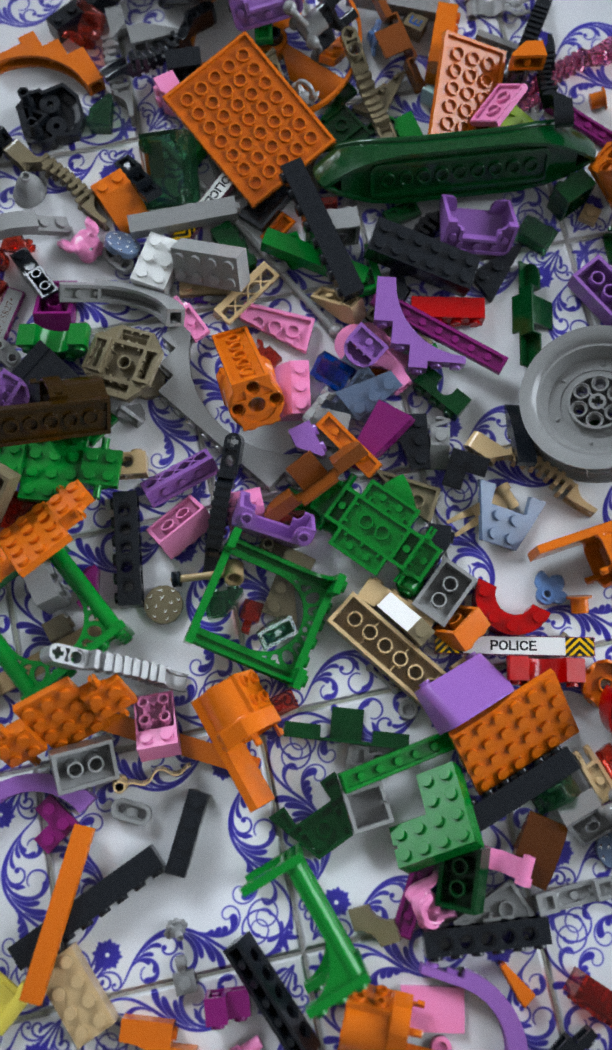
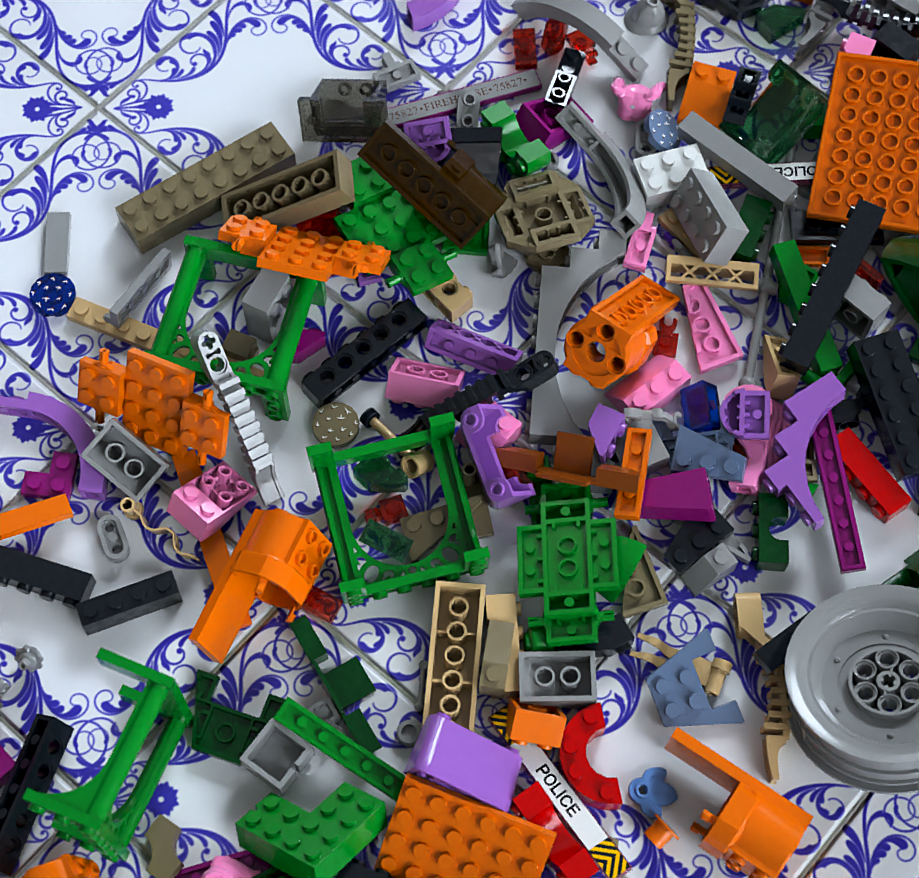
camera: 55 degrees right, 10 degrees down
black brick [442,447,491,490] -> none

